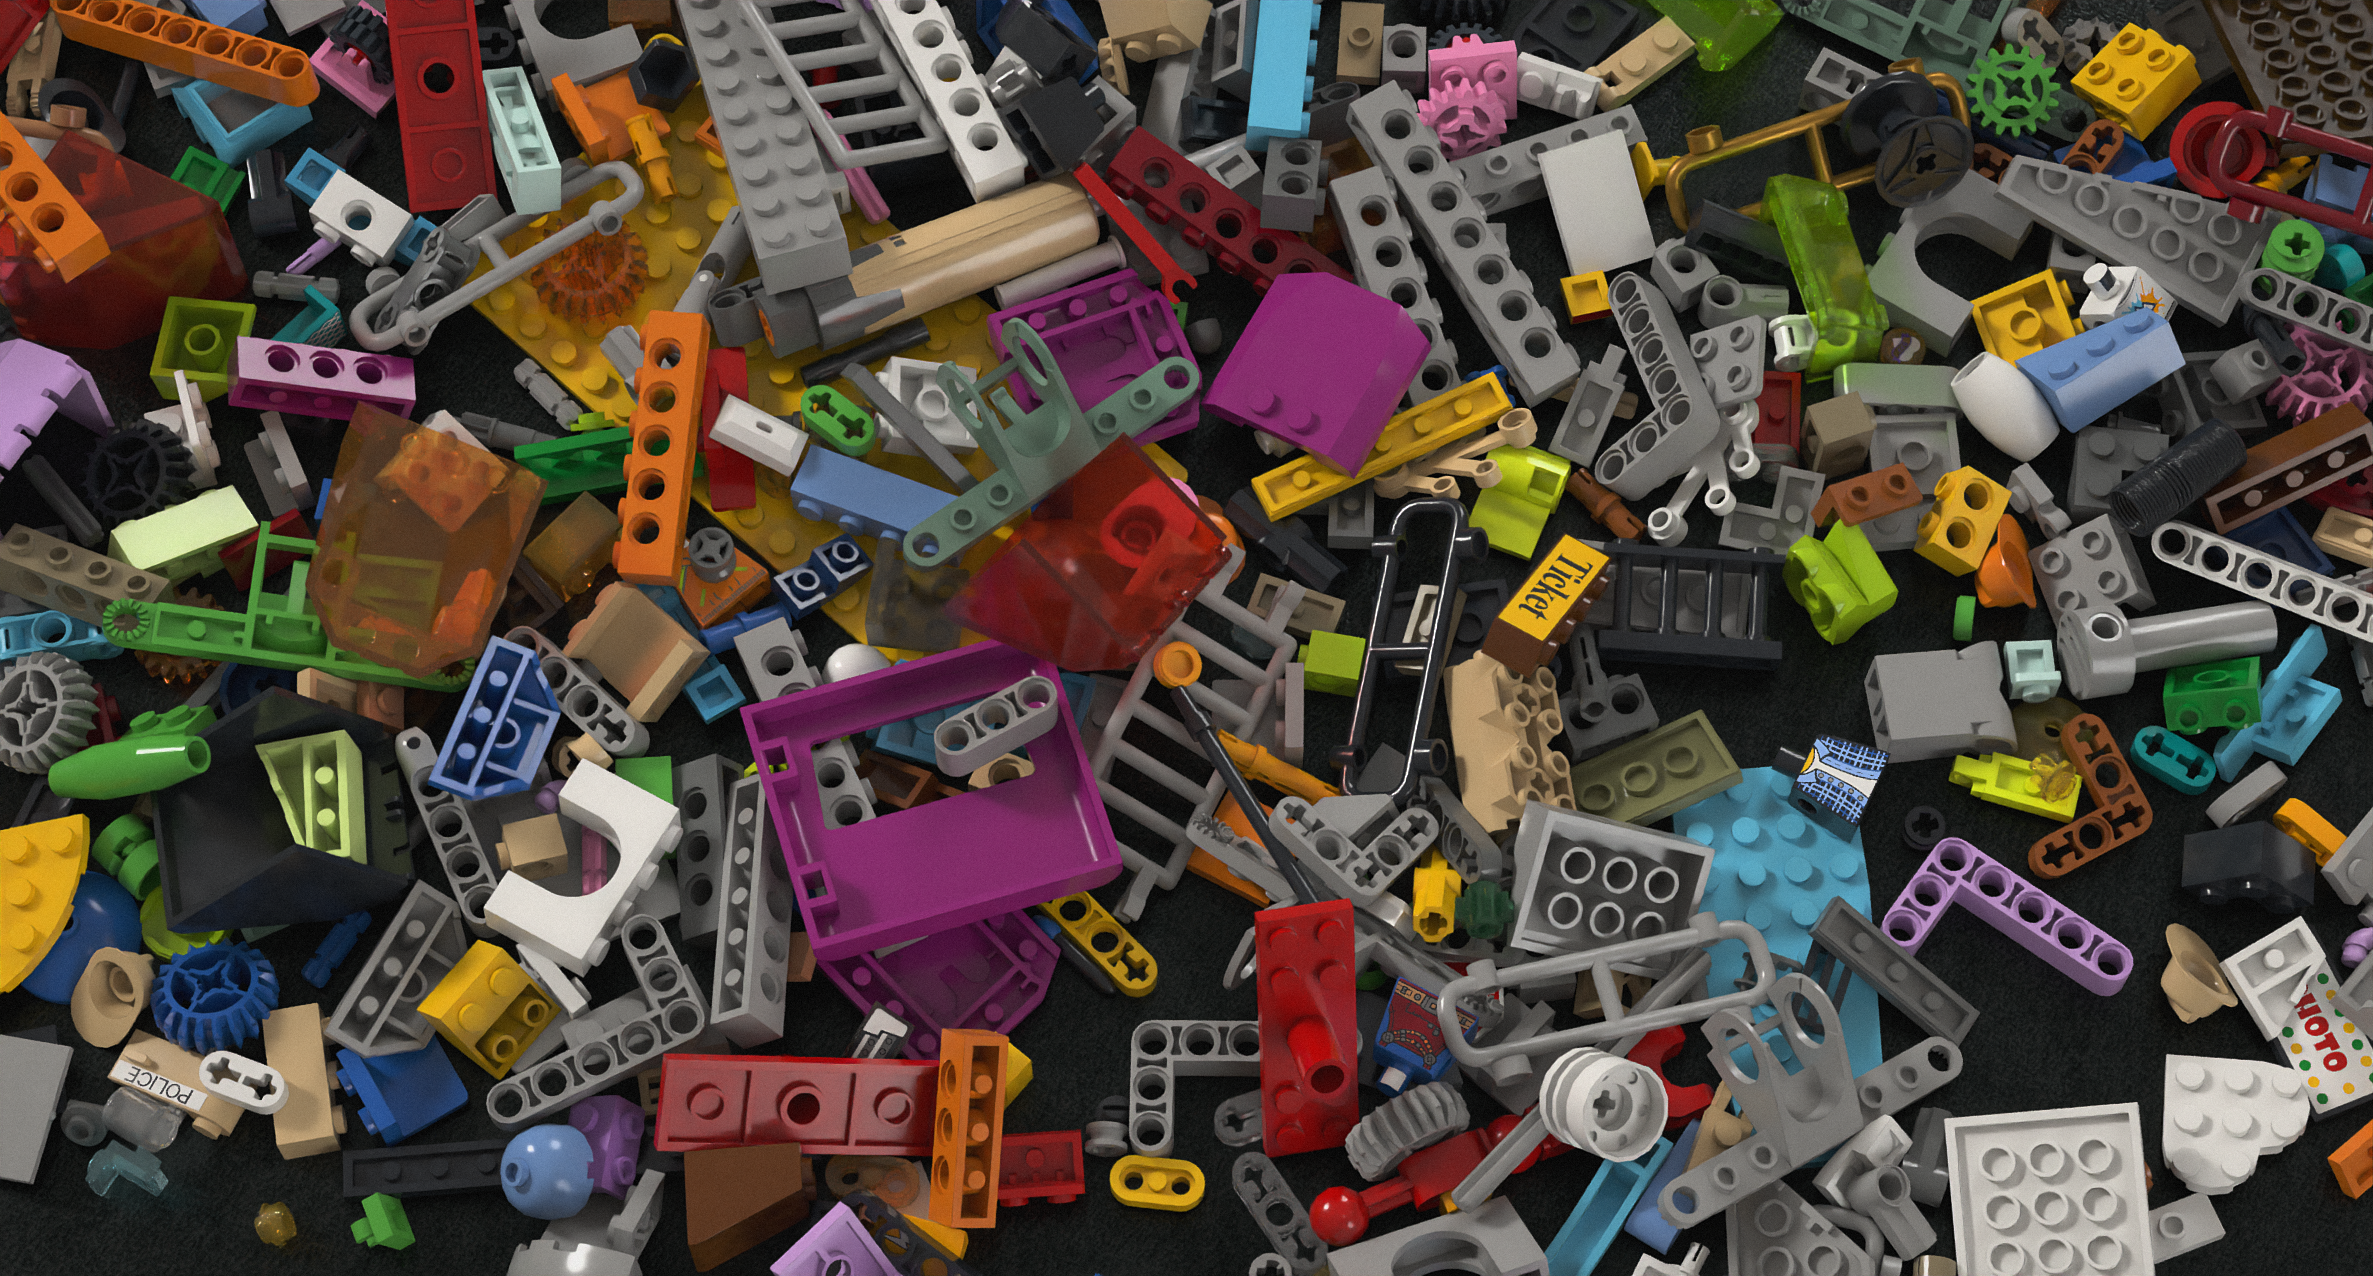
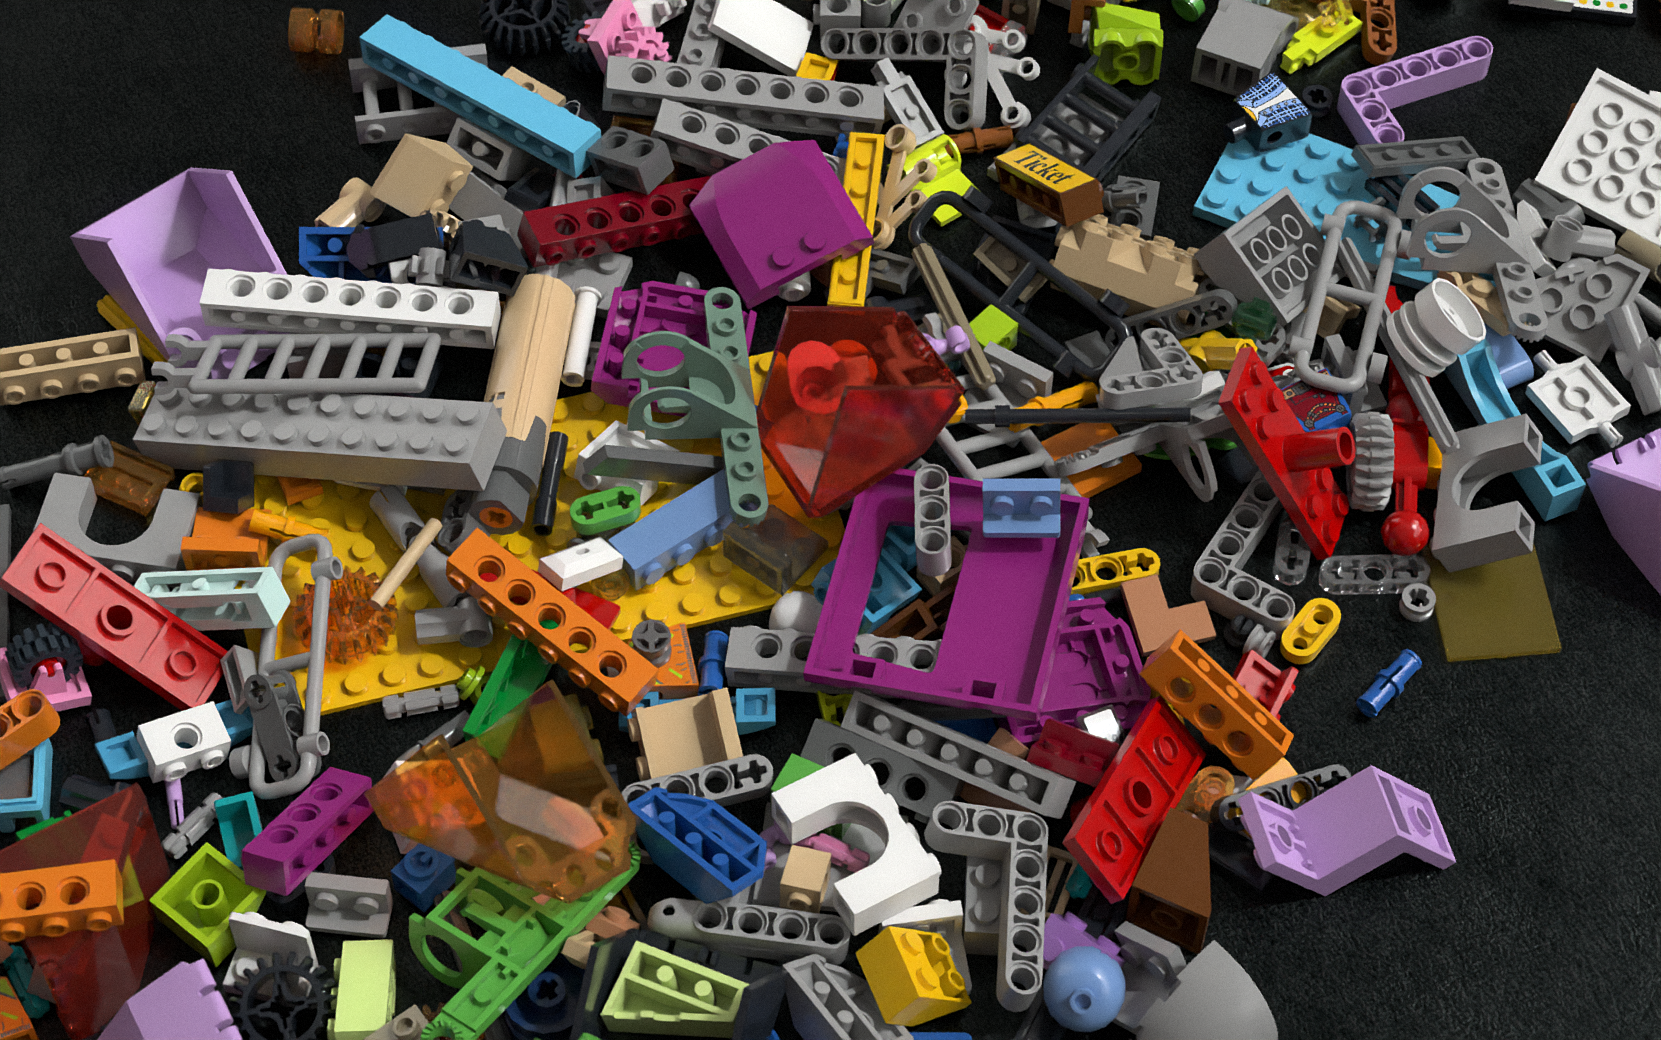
camera: 60 degrees left, 10 degrees down
dark red tile [217,508,315,593] -> none
tan connector [551,732,614,778] -> none
dark blue slope [770,532,874,620] -> none
red tile [1071,161,1197,304] -> none
light grey brick [1381,23,1426,94] -> none
olive tile [1569,709,1743,827] -> none
light grey plate [1718,465,1826,557] -> none
tan piece [2161,923,2238,1024] -> none
white plate [2162,1054,2310,1195] -> none
none -> tan bar [369,518,442,611]
none -> dark tan axle [912,243,996,390]
none -> lavender arm [913,325,970,357]
none -> medium blue bracket [982,479,1060,538]
none -> dark red bracket [1026,718,1121,787]
none -> nougat tile [1119,574,1216,657]

